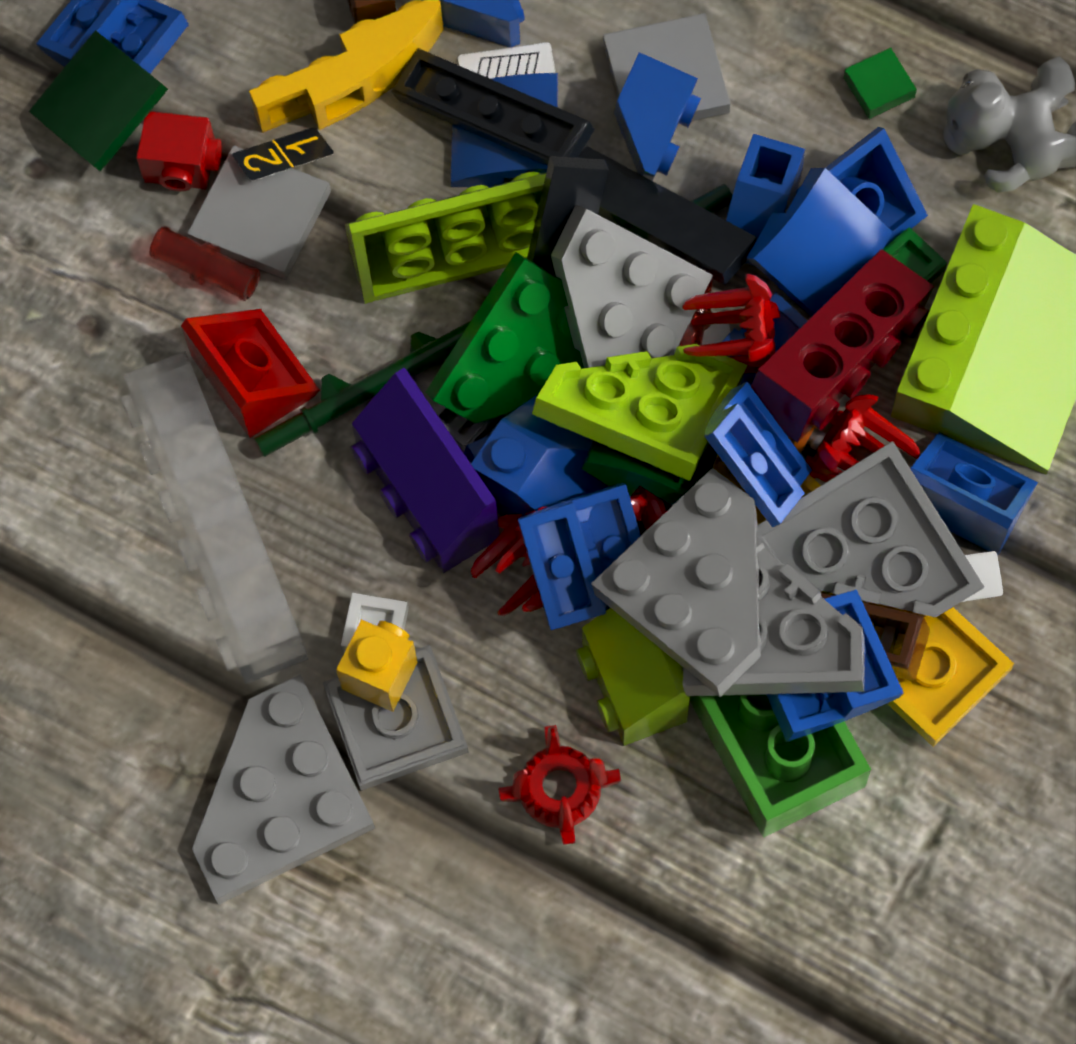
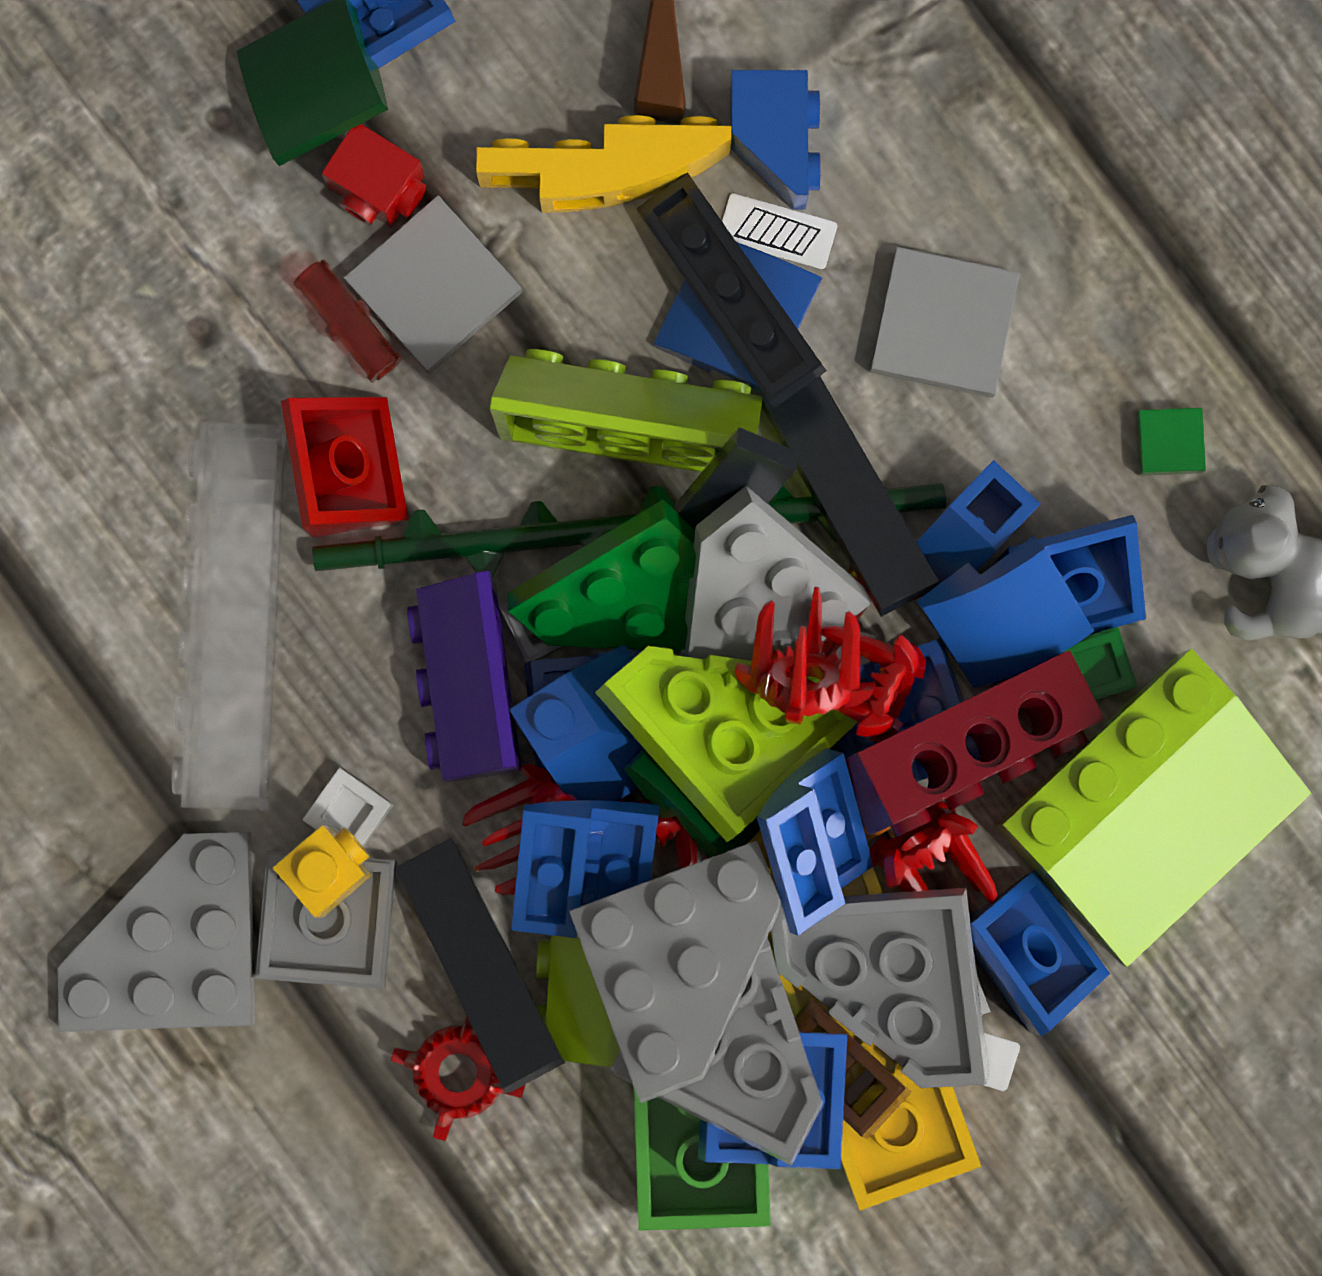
camera: 20 degrees right, 15 degrees up
black sticker [232,127,334,181] -> none
blue slope [614,52,701,181] -> none
none -> black tile [395,838,565,1094]
none -> red piece [735,587,875,725]

